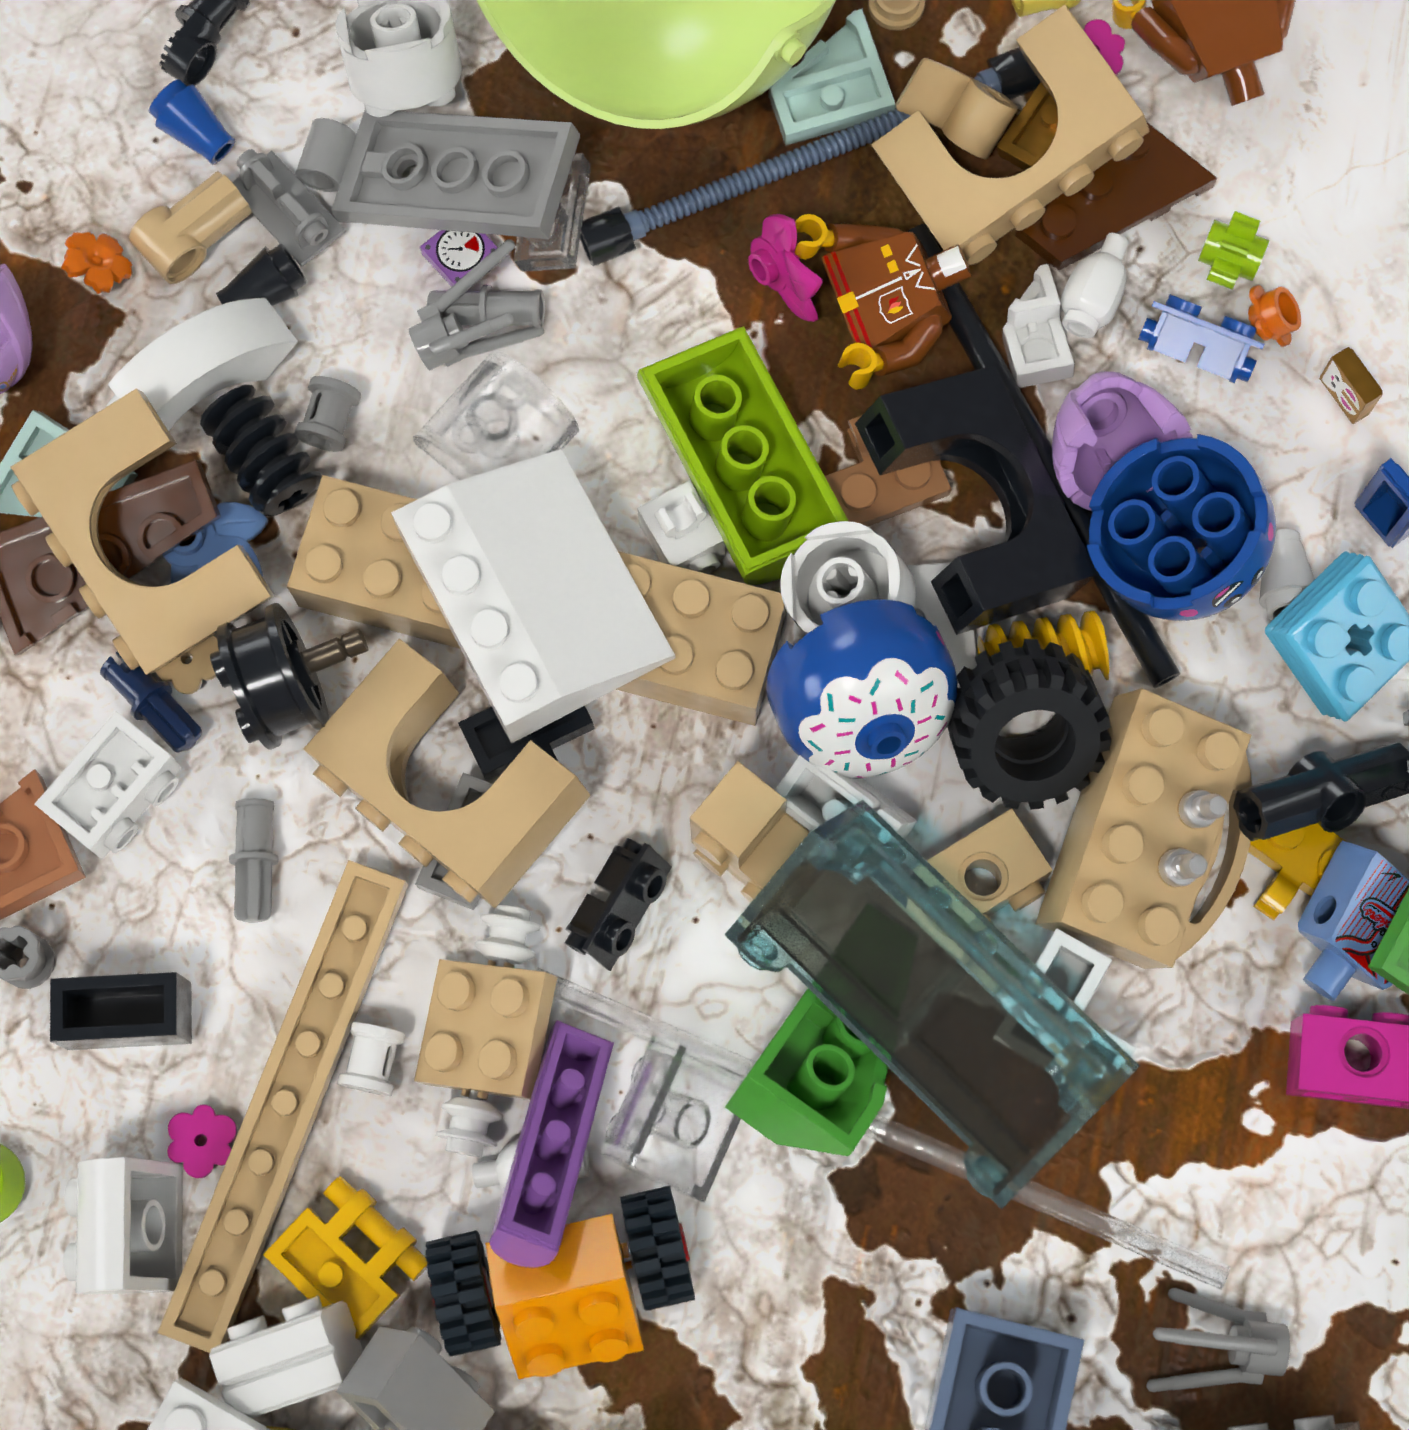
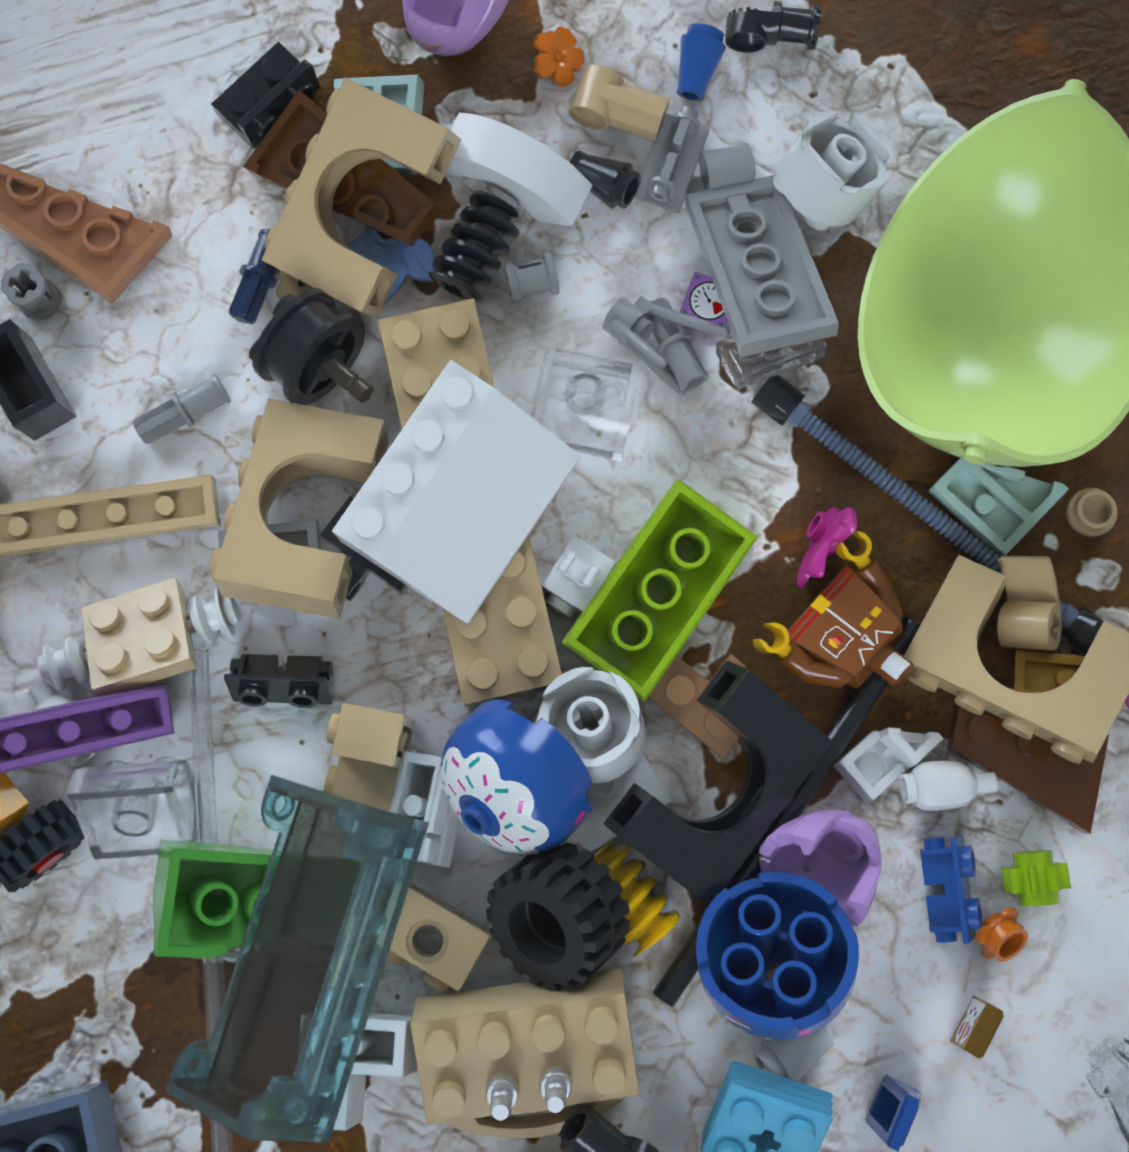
camera: 60 degrees right, 5 degrees up
white bracket [35,711,181,859] -> none
white bush [337,1022,405,1096] -> none

